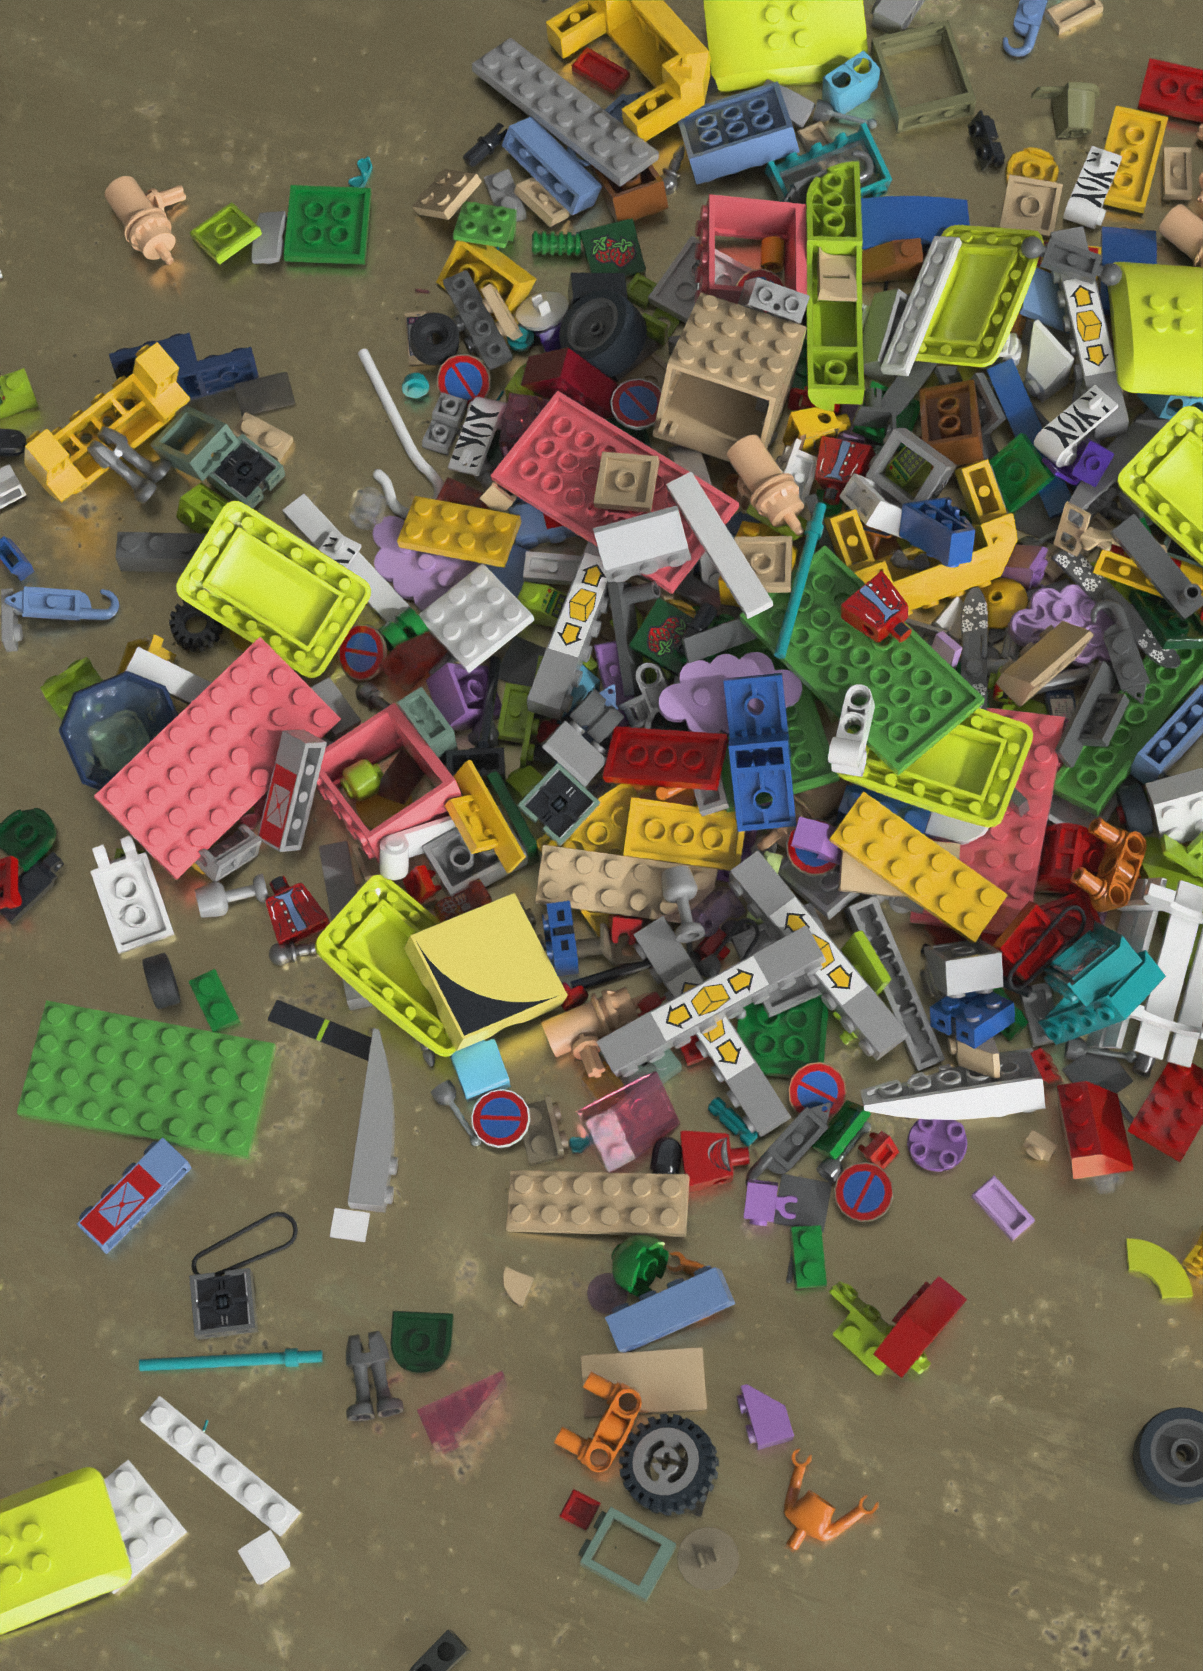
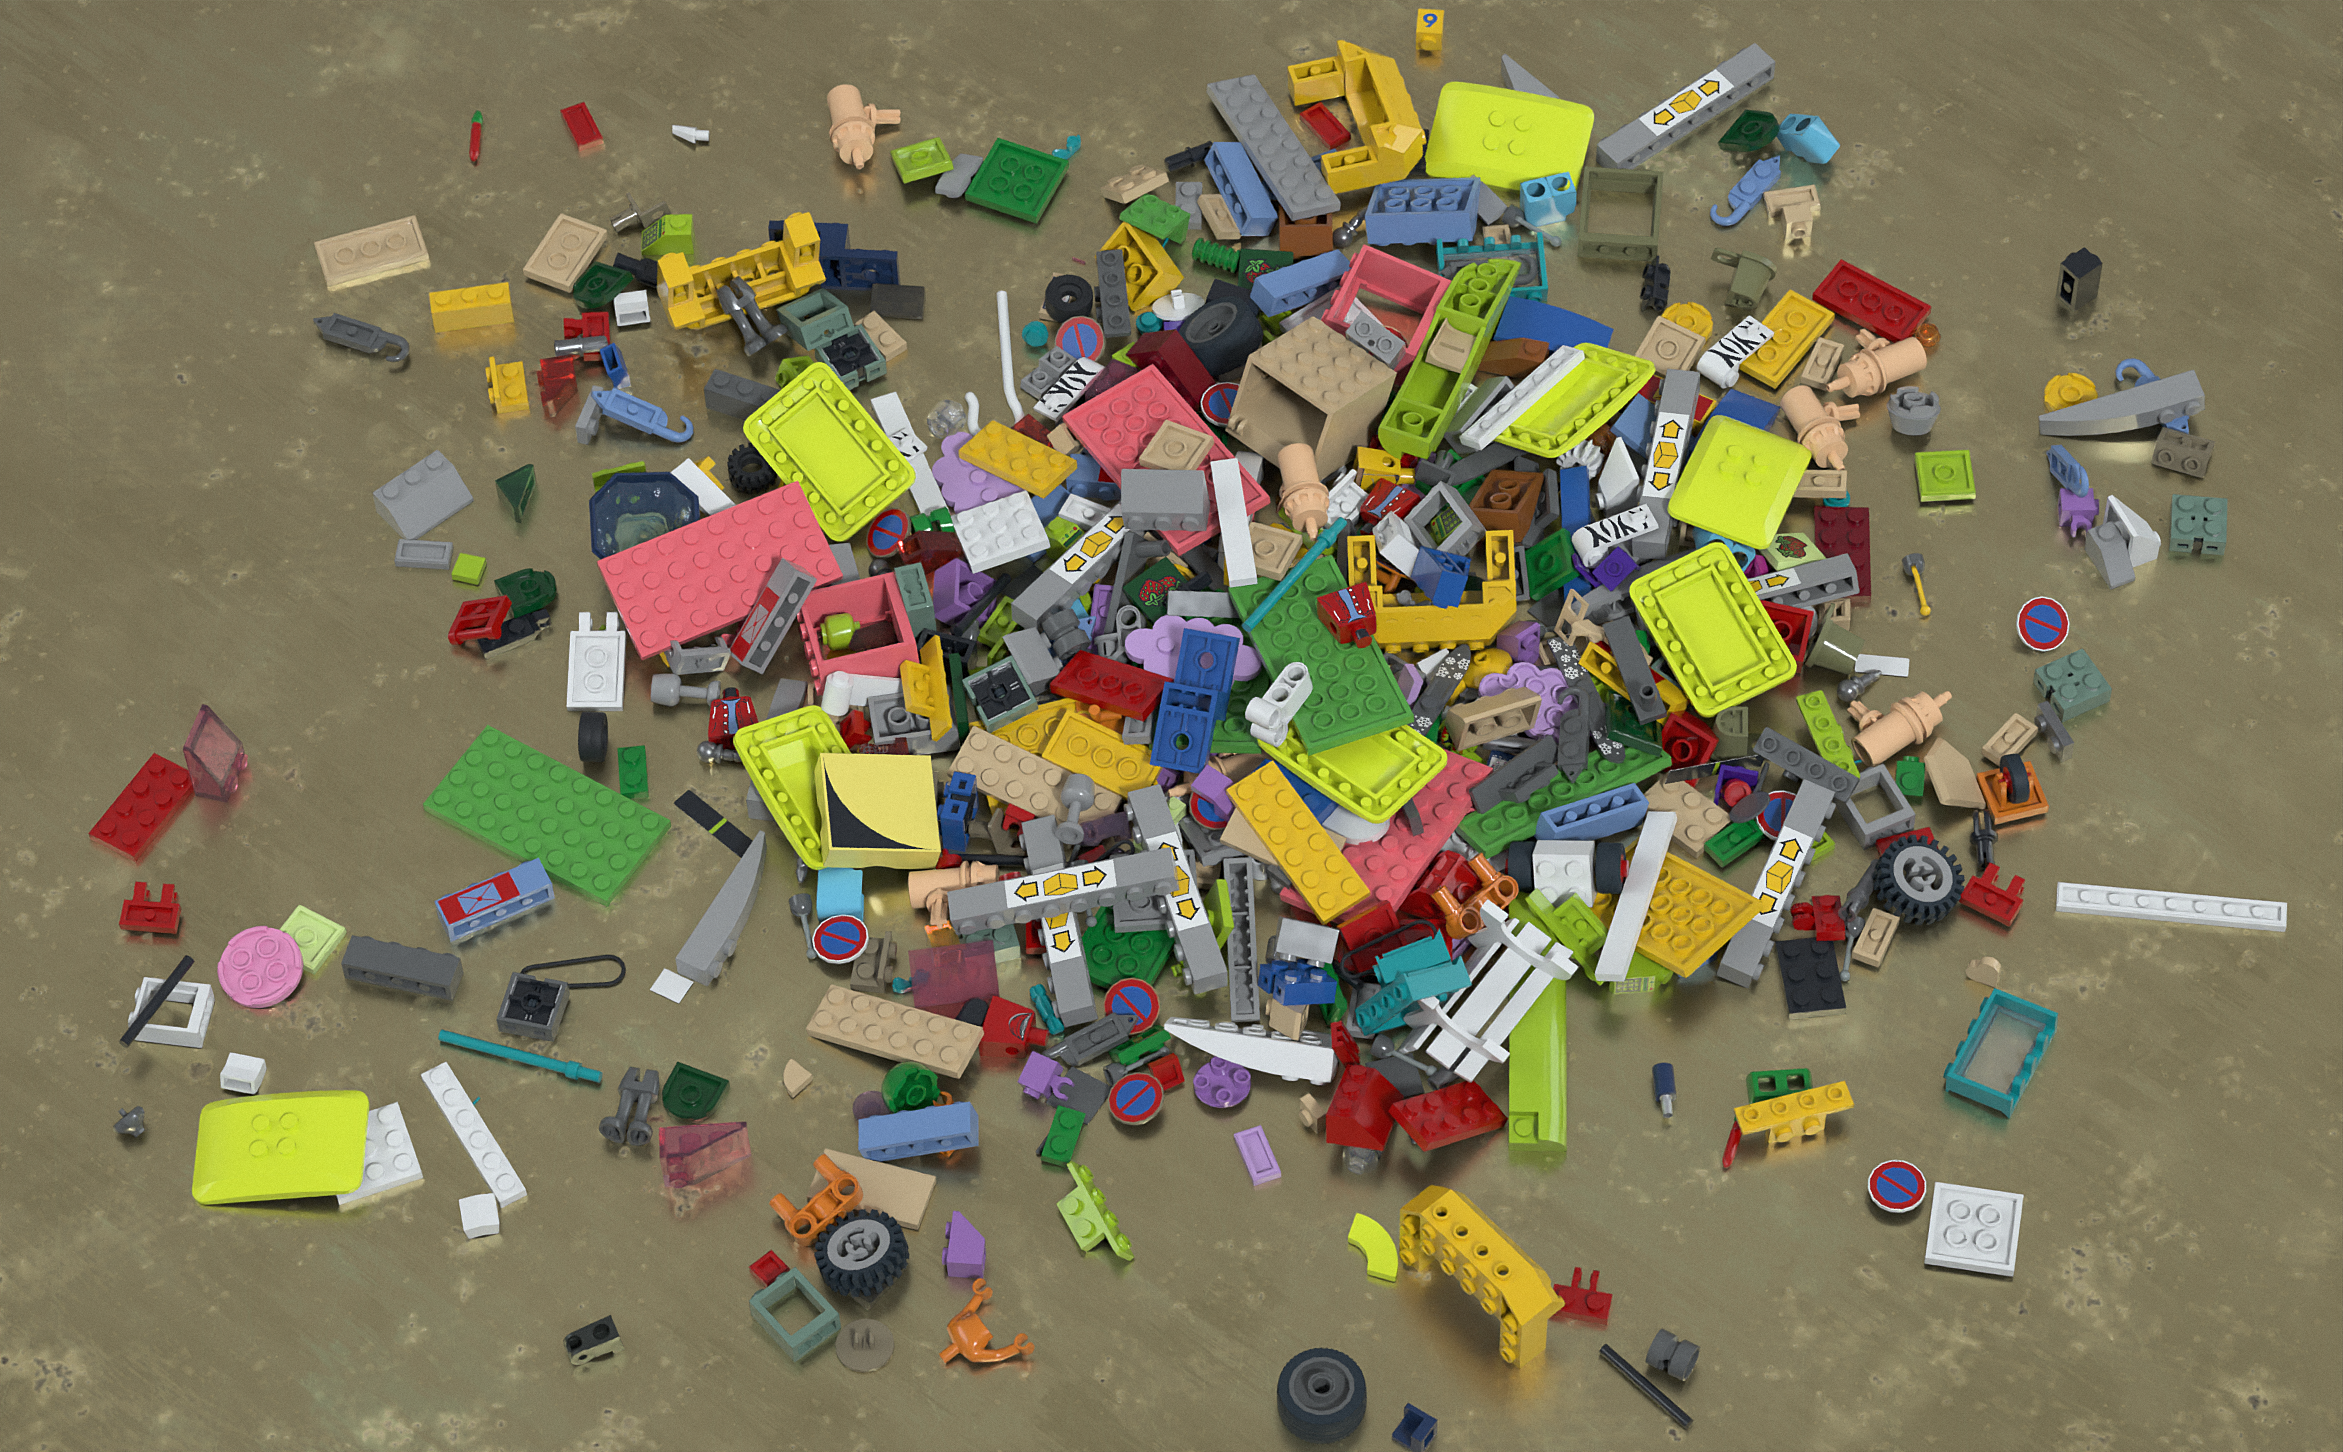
camera: 20 degrees right, 15 degrees down
tan plate [481,284,523,341] -> none
light orange piece [761,237,784,273] -> none
red wedge [873,1276,967,1378] -> none
dark grey plate [1021,236,1122,286] -> none
none -> dark grey brick [341,935,464,1001]
none -> medium blue brick [1250,249,1352,317]
none -> tan plate [1781,204,1813,240]

